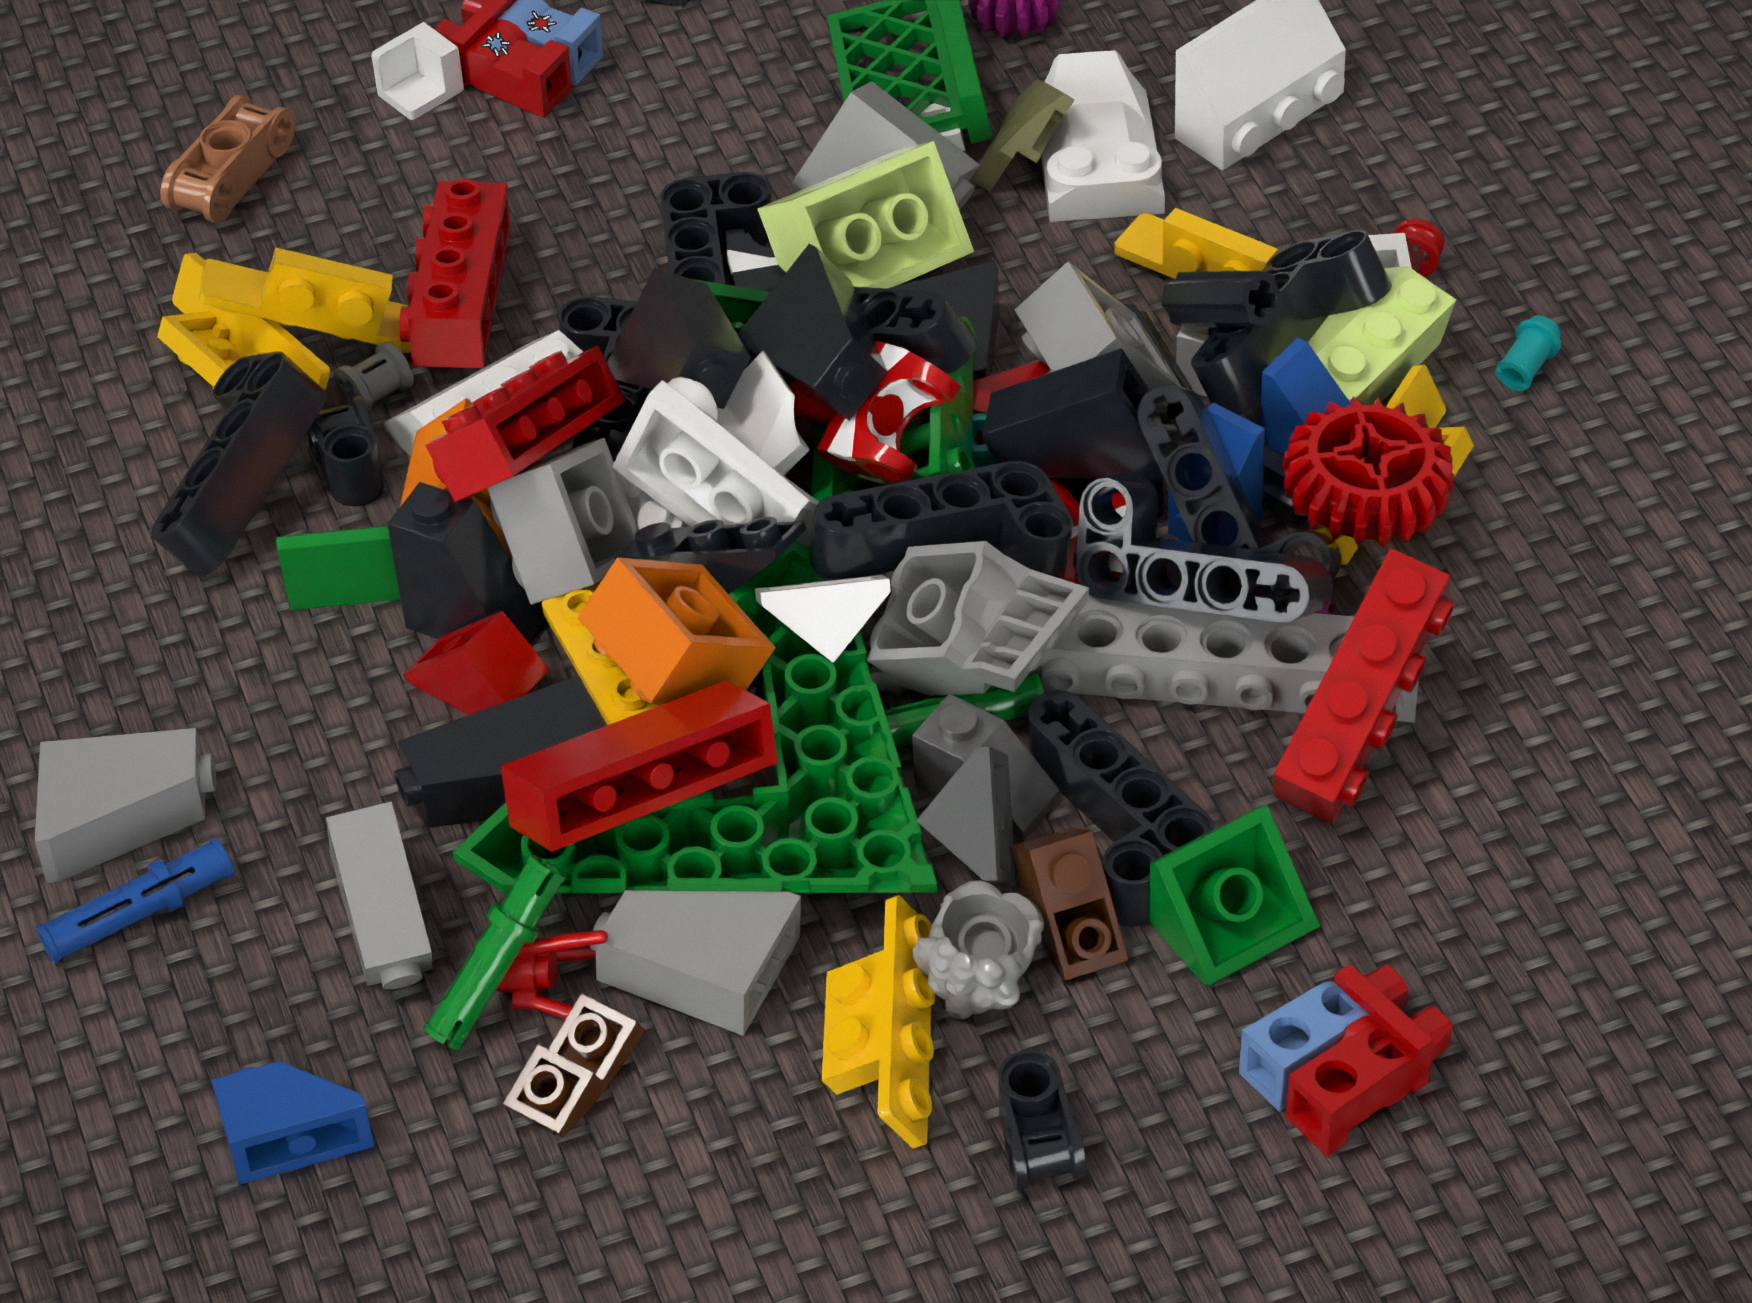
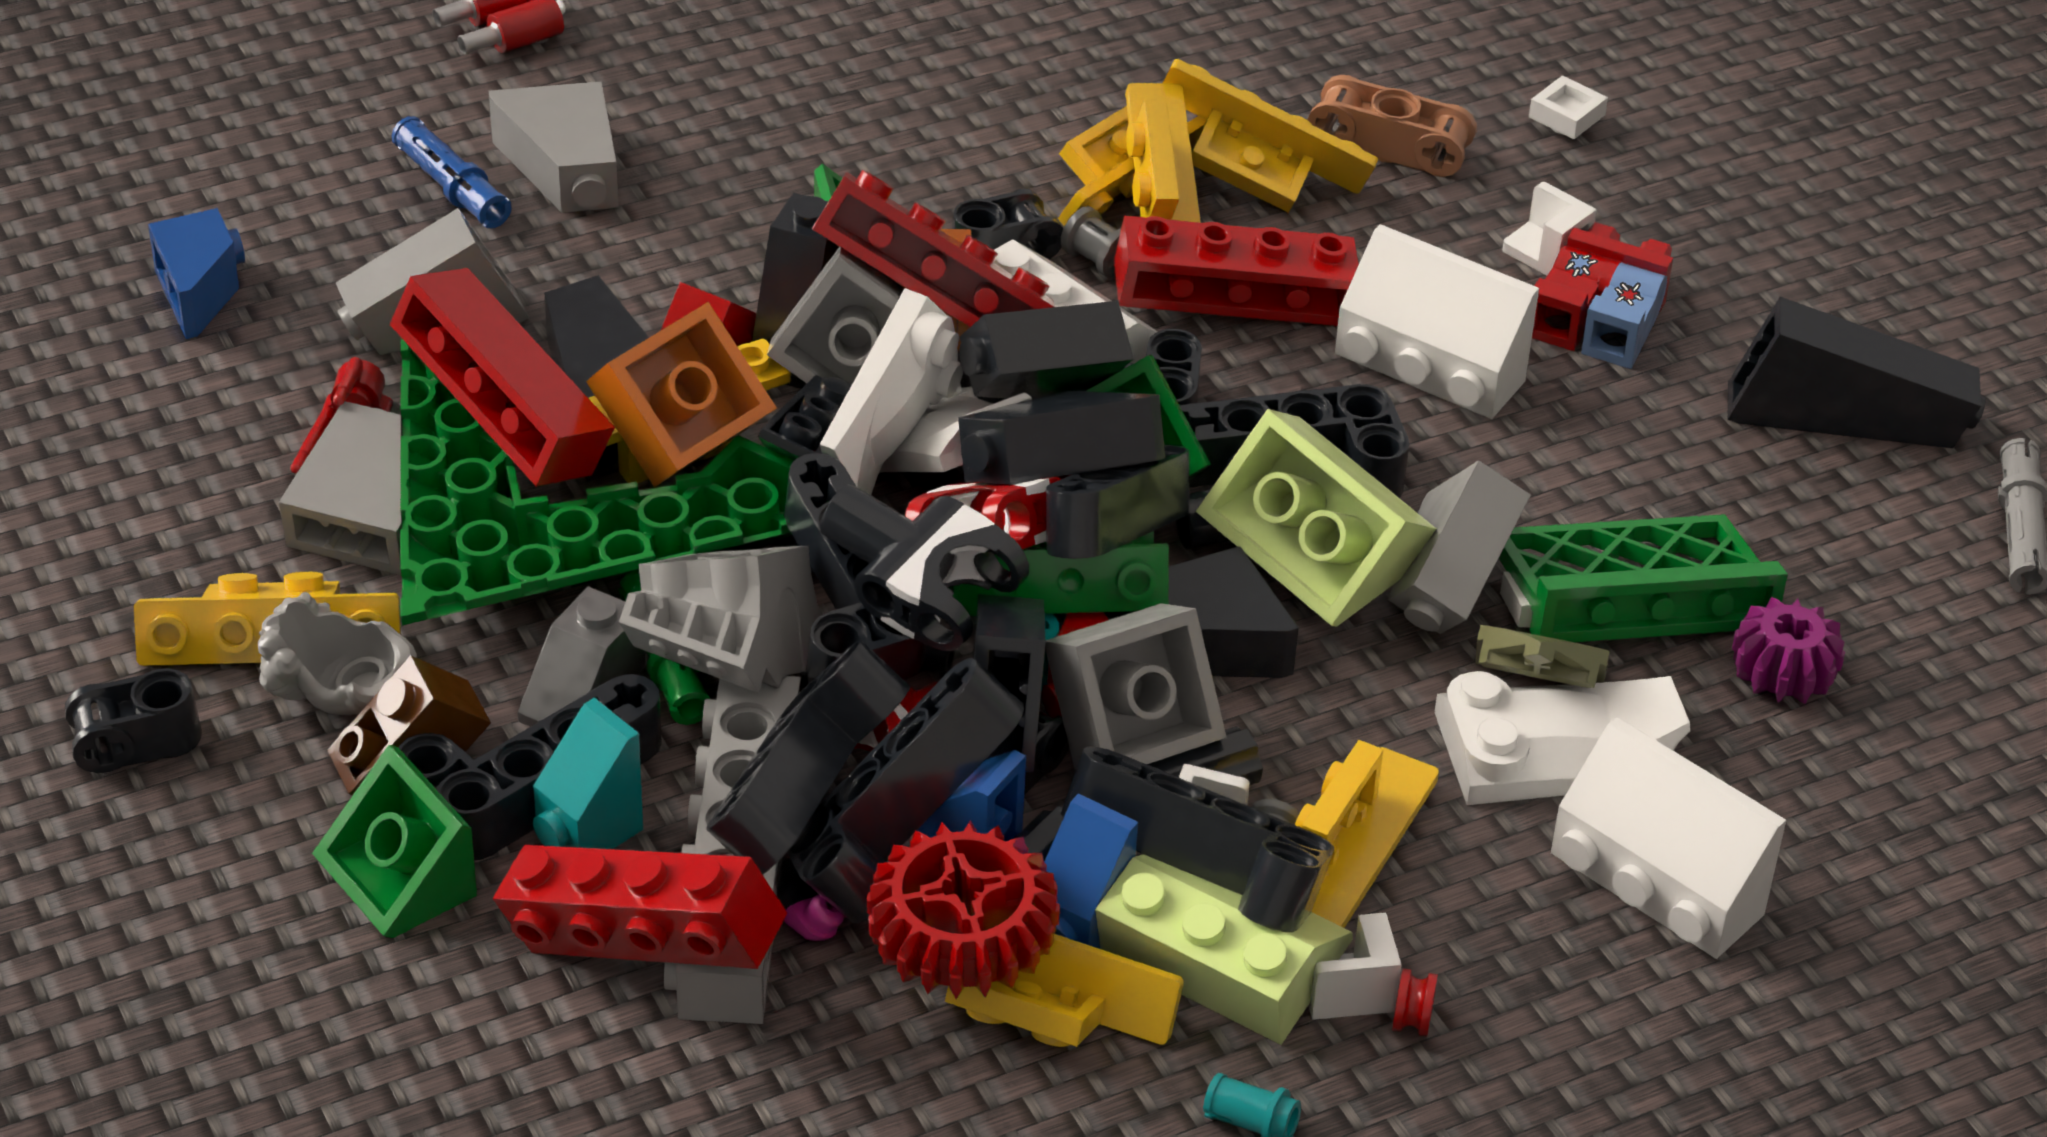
camera: 80 degrees right, 5 degrees down
black beam [151,351,327,577] -> none
green pin [423,854,567,1051] -> none
slope [503,993,645,1137] -> none
white slope [755,575,891,663] -> none
dark grey slope [916,747,1016,888] -> none
black axle [1161,271,1283,327] -> none
red hips [1239,964,1453,1157] -> none
none -> teal slope [533,698,644,849]
none -> black connector [819,484,1029,651]
none -> yellow bracket [1163,59,1378,213]
none -> white slope [1335,224,1539,419]
none -> white plate [1529,75,1608,139]

